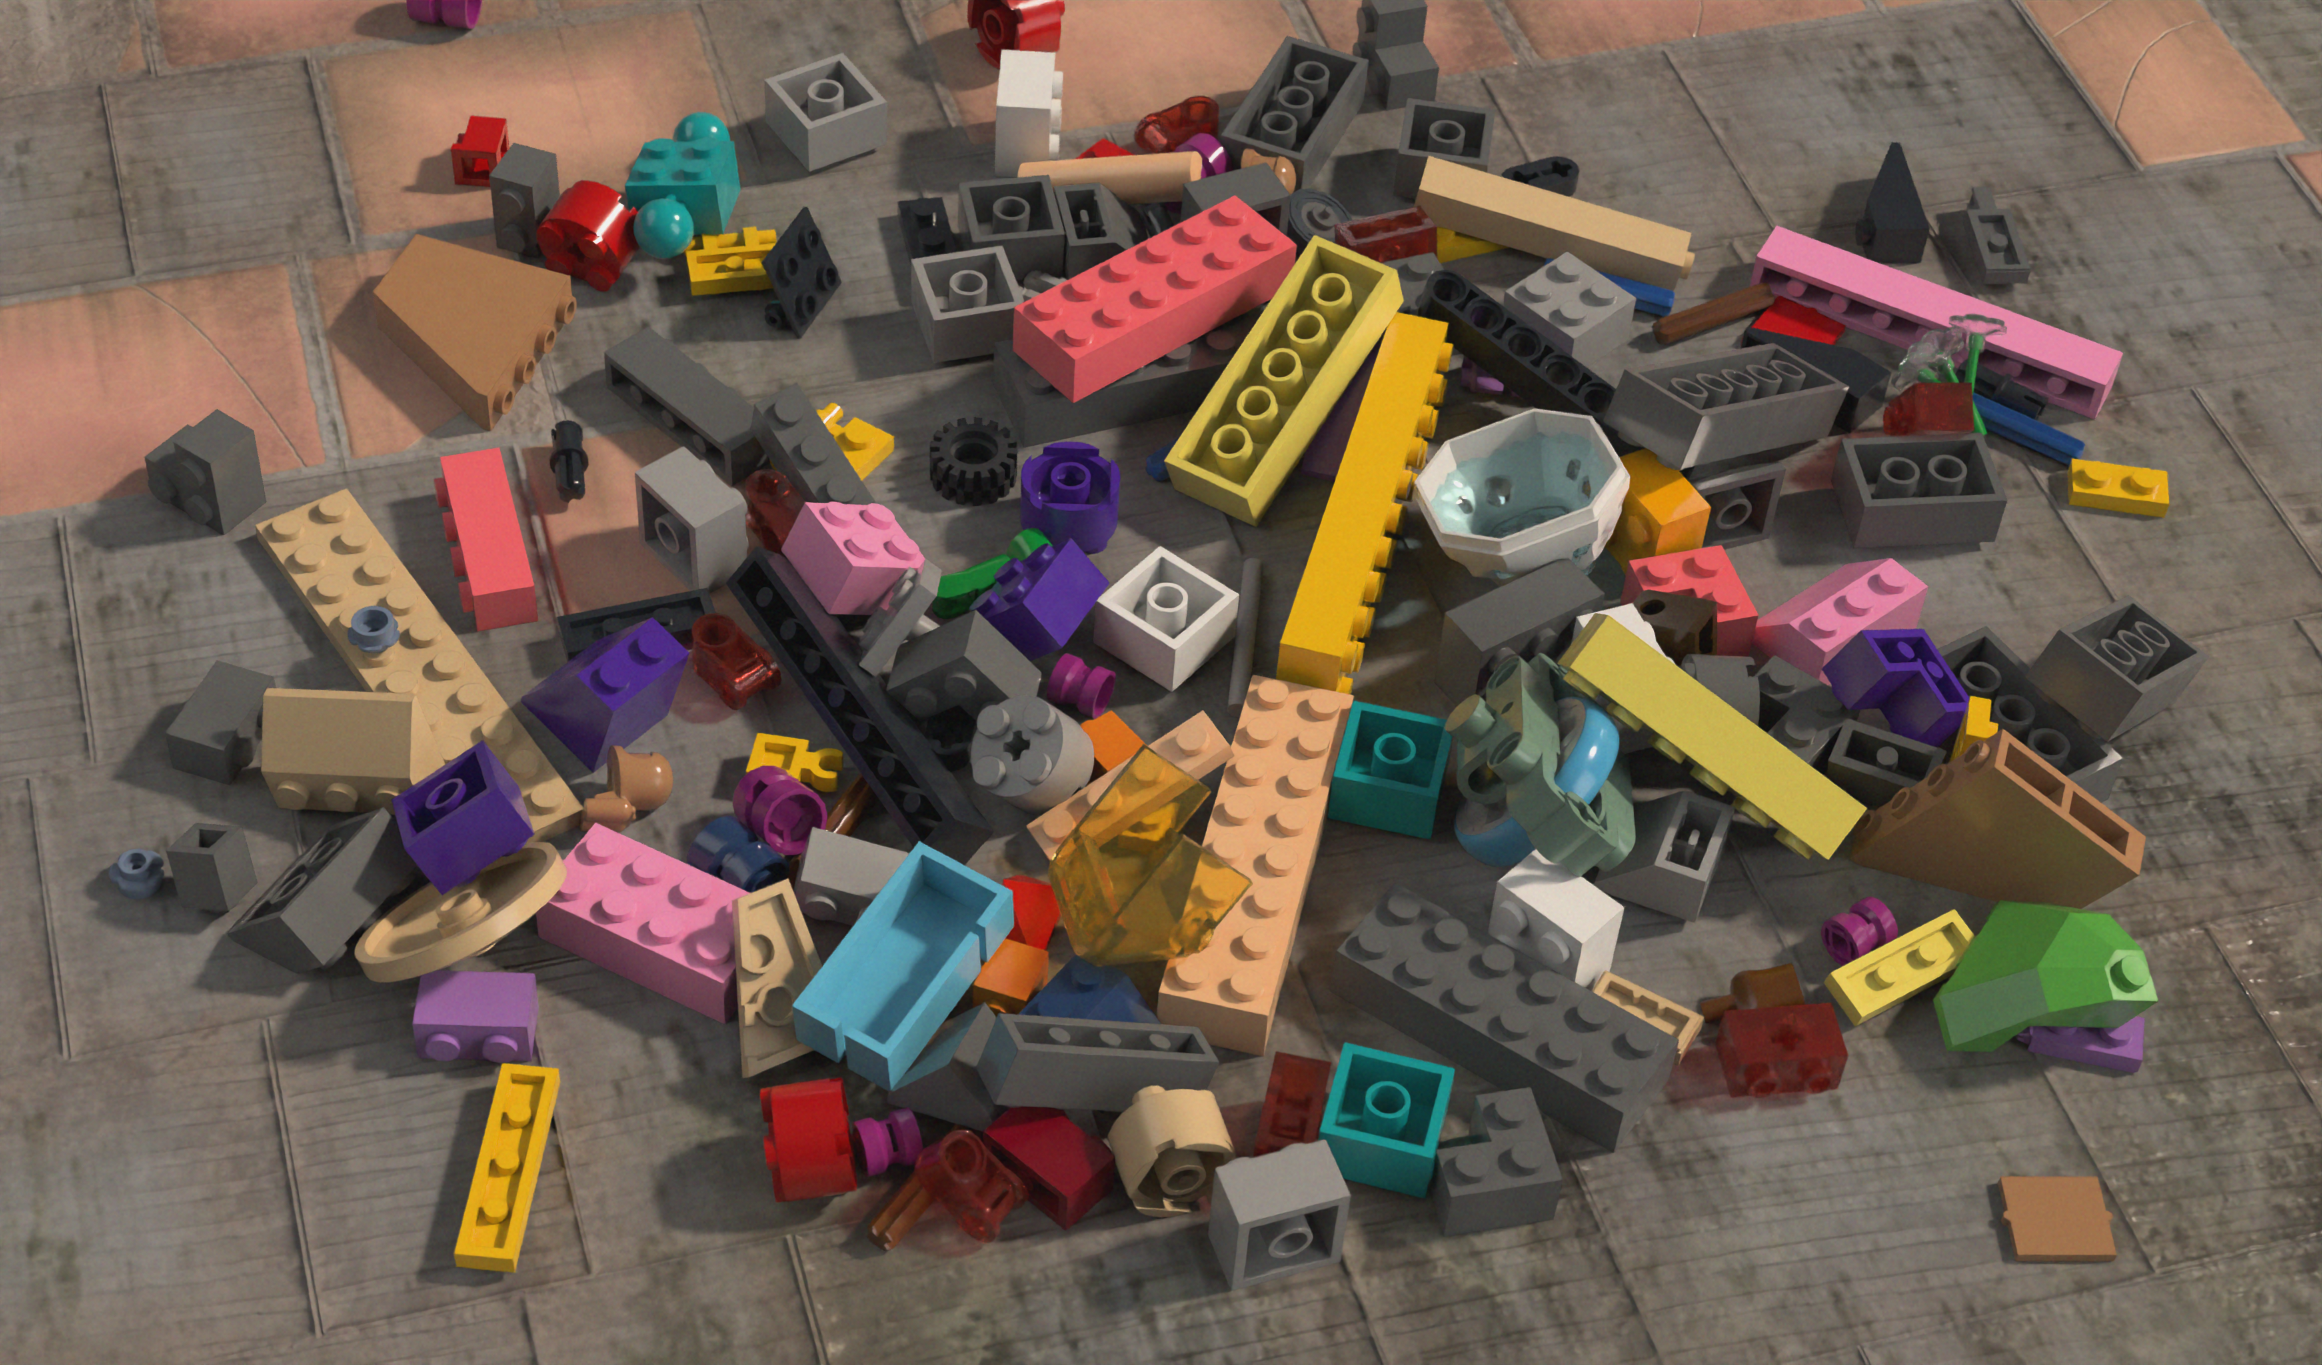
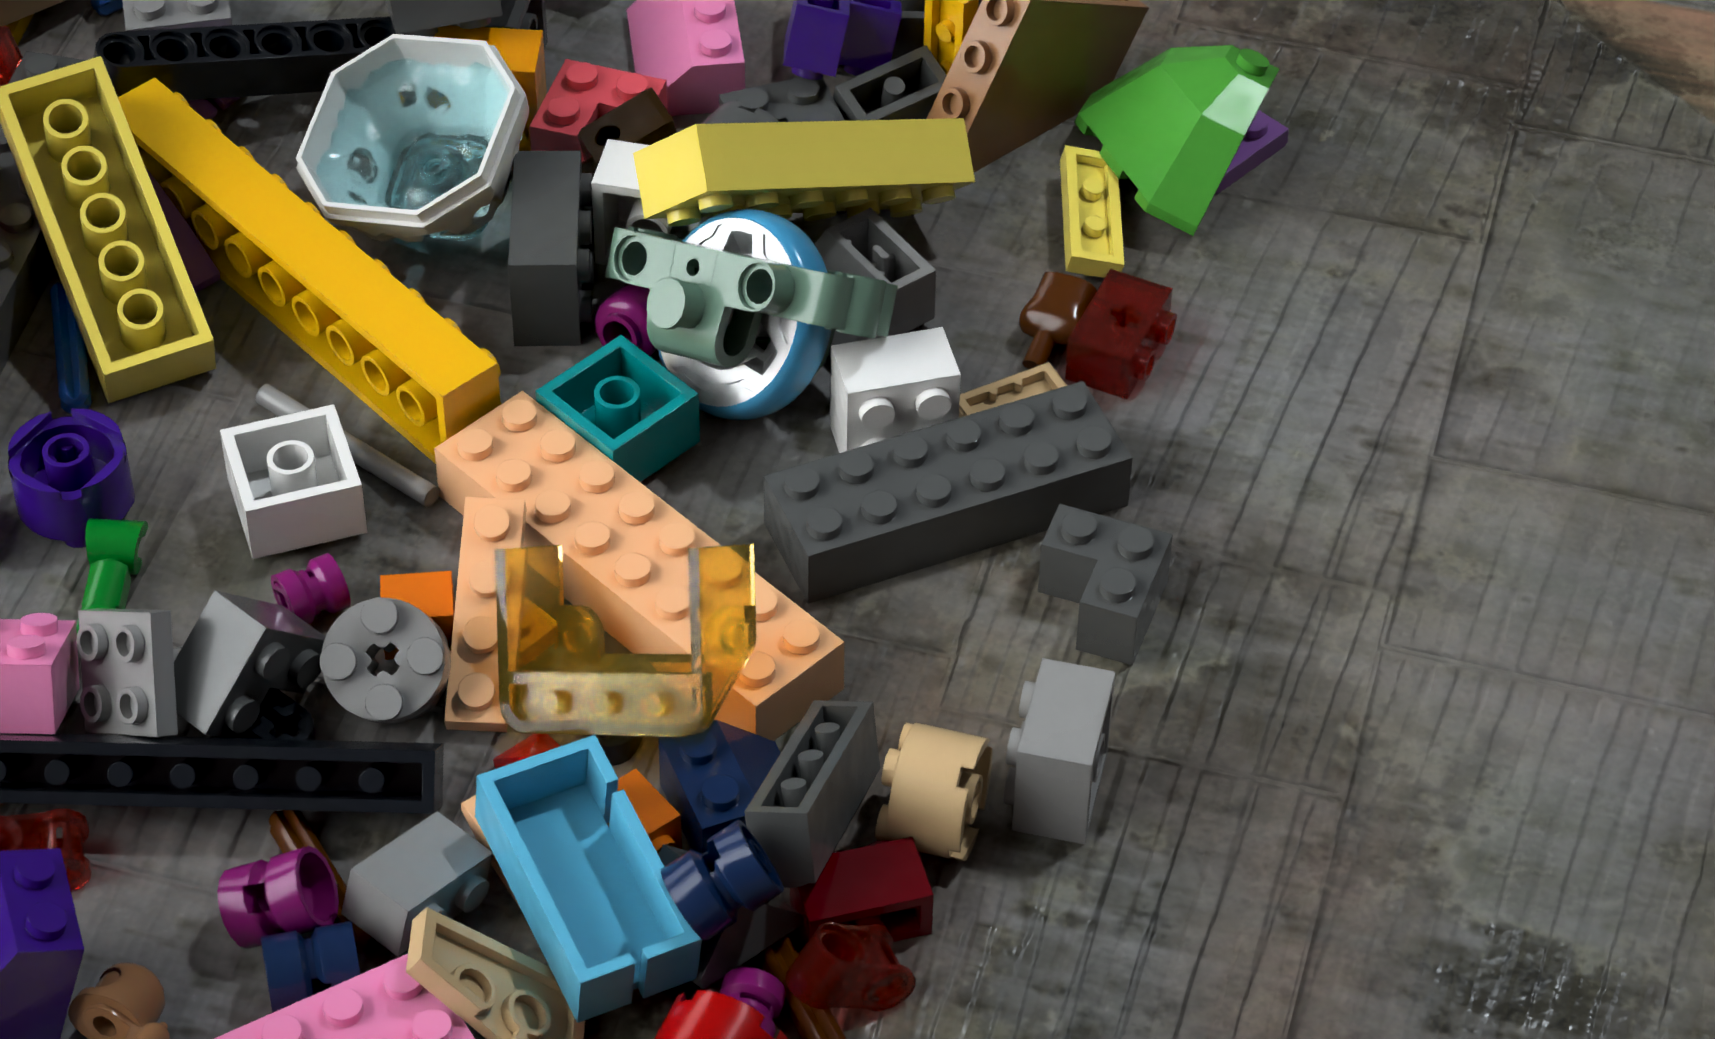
camera: 55 degrees left, 0 degrees up
yellow plate [746,733,843,792] -> none
dark purple brick [969,538,1109,661] -> none
clear red brick [1253,1051,1332,1158] -> none
teal brick [1318,1042,1455,1198] -> none
magenta wheel [1821,896,1898,966] -> none
medium nougat piece [1998,1176,2117,1262] -> none
none -> dark blue wheel [660,819,784,941]

